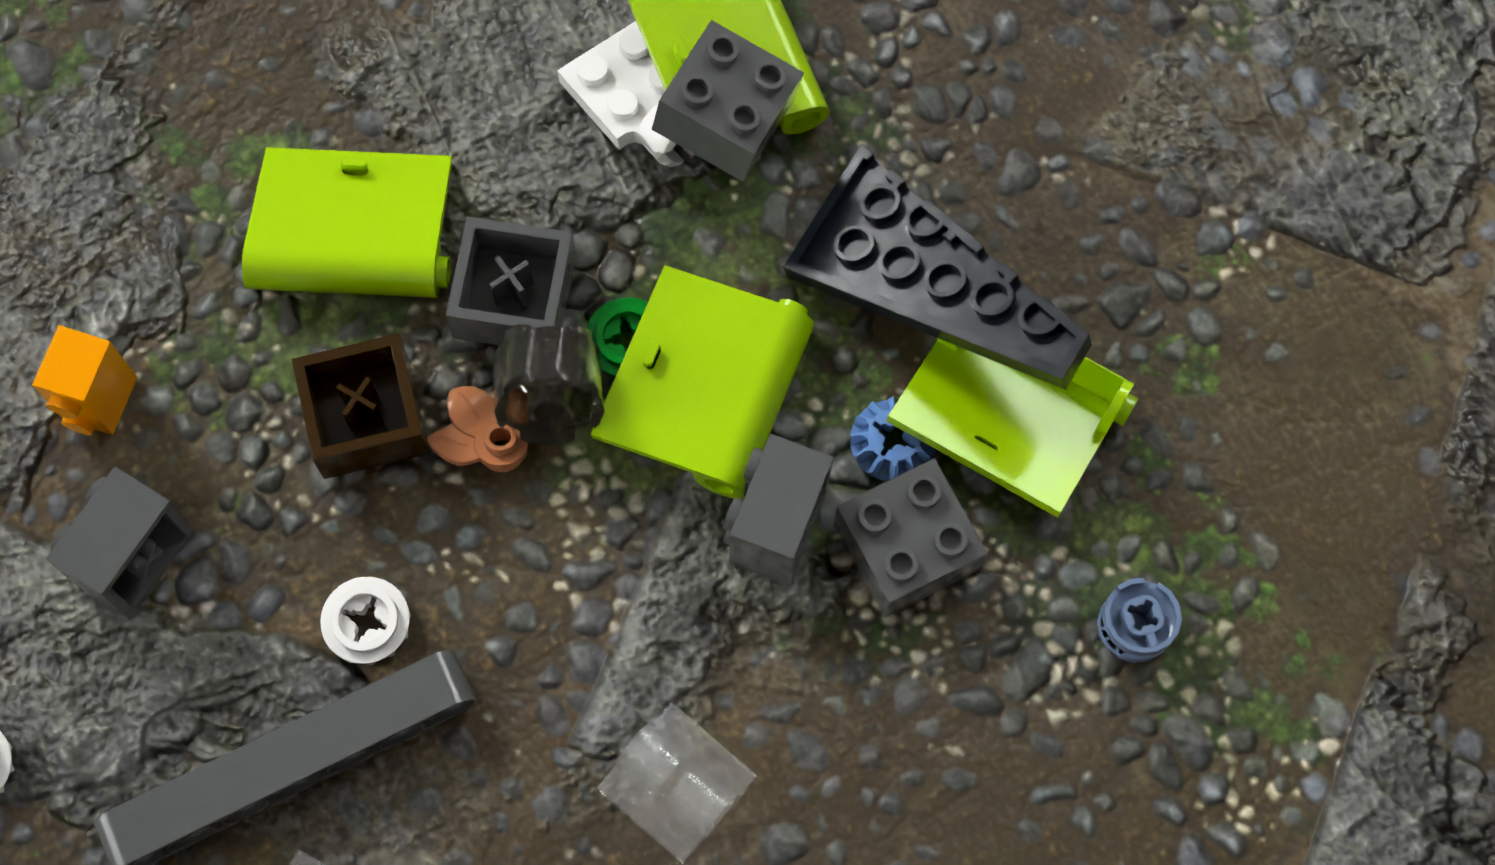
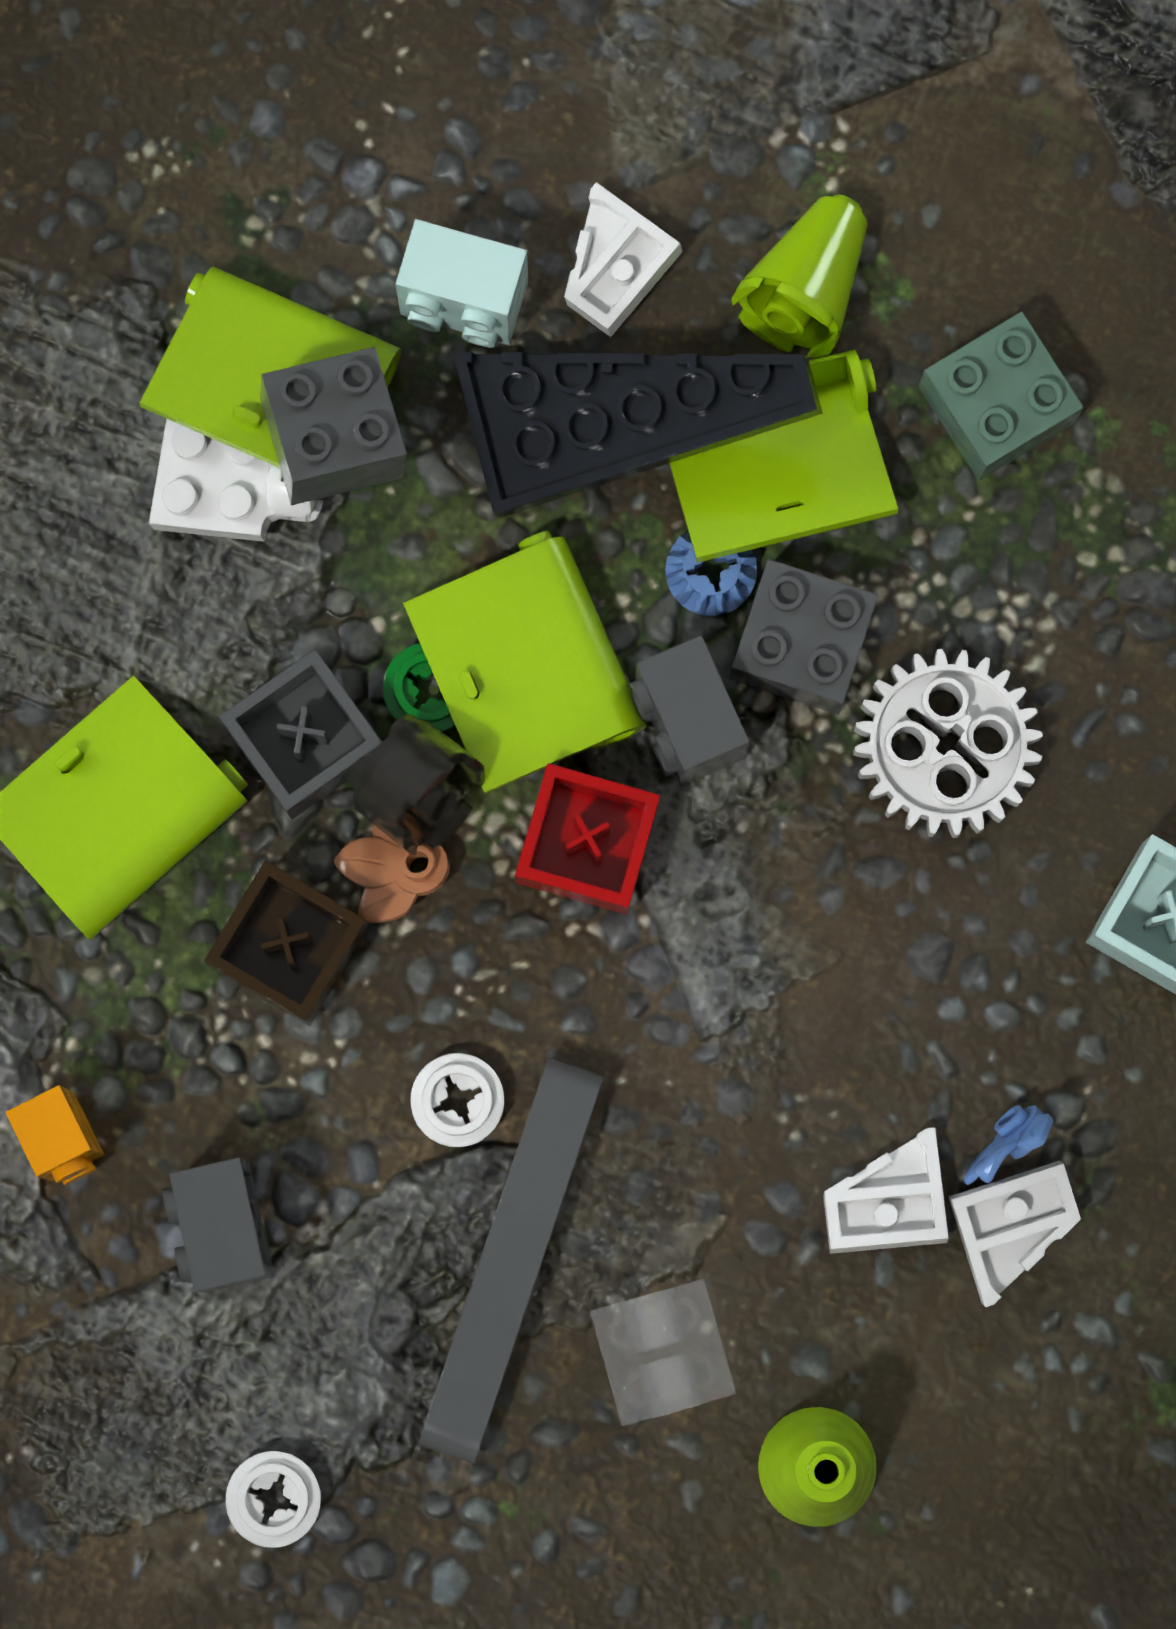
camera: 45 degrees left, 10 degrees up
clear plate [597,702,757,865] -> none
sand blue wheel [1097,578,1182,663] -> none
none -> light aqua brick [395,219,528,347]
none -> red brick [515,763,661,915]
none -> white wing [564,182,683,337]
none -> lime cone [731,195,868,358]
none -> white gear [853,649,1043,838]
none -> sand green brick [918,311,1084,481]

